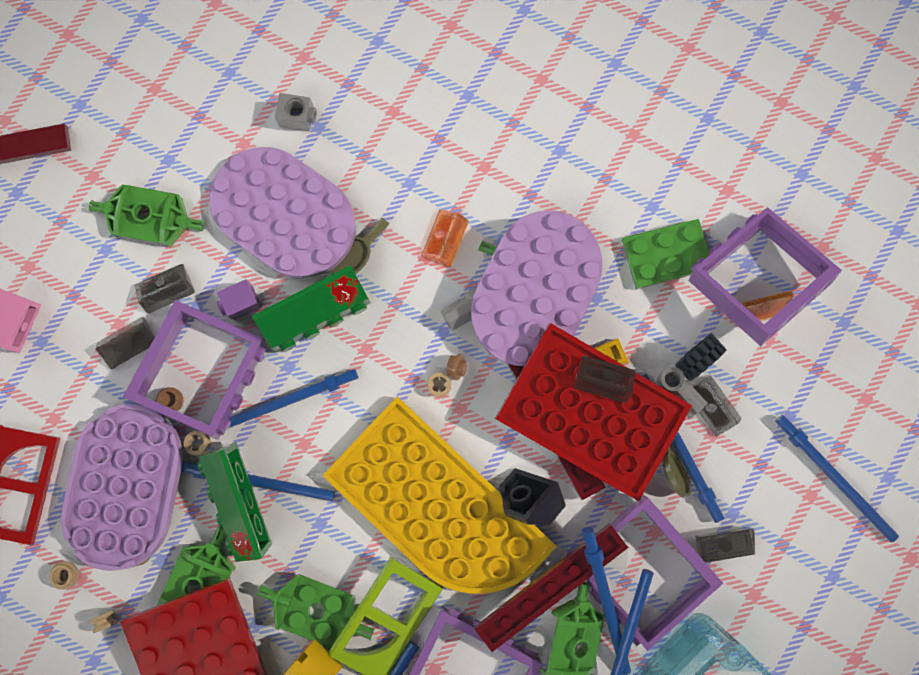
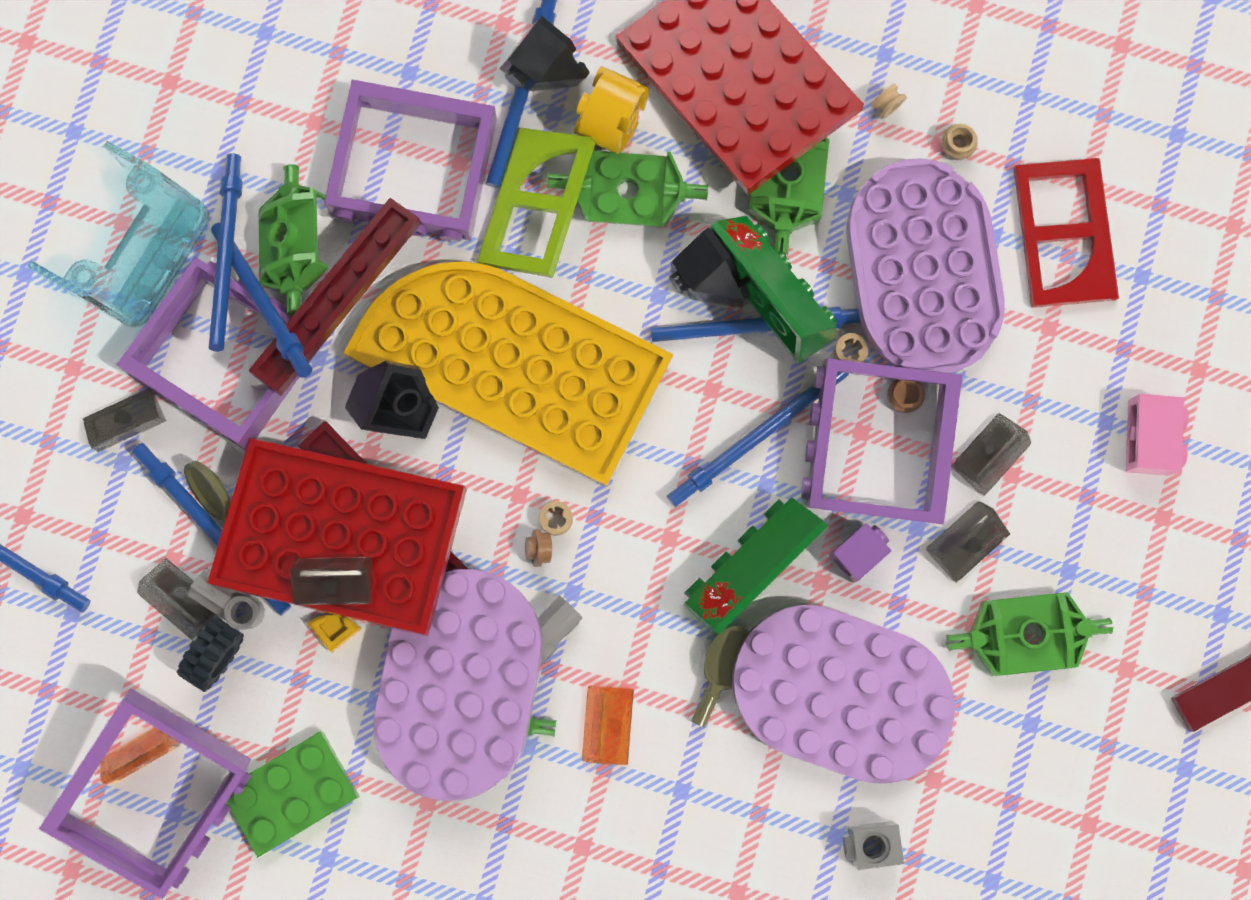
camera: 160 degrees right, 0 degrees up
none -> black slope [669,227,750,308]

